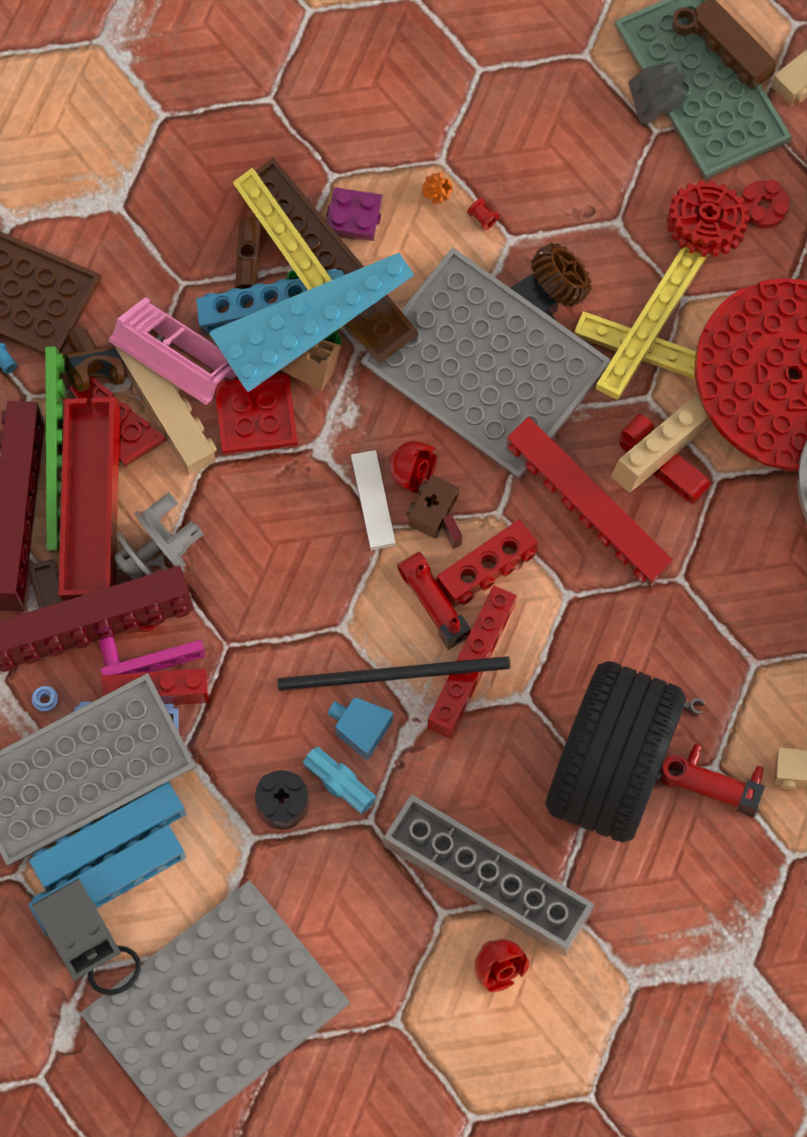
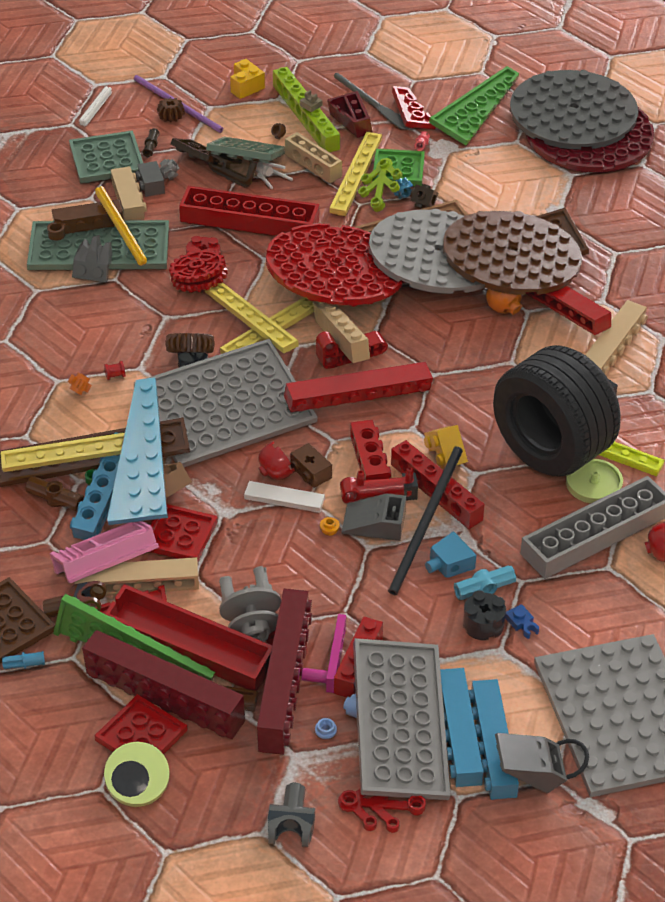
camera: 65 degrees left, 25 degrees down
magenta plate [326,187,382,241] -> none
dark red tile [442,515,462,549] -> none
none -> yellow axle [95,186,147,266]
none -> light orange plate [320,517,340,536]
none -> dark grey slope [341,494,406,541]
none -> yellow brick [424,425,468,469]
none -> blue plate [505,604,539,639]
none -> yellowish green piece [566,459,623,503]
none -> neon yellow tile [599,442,665,476]

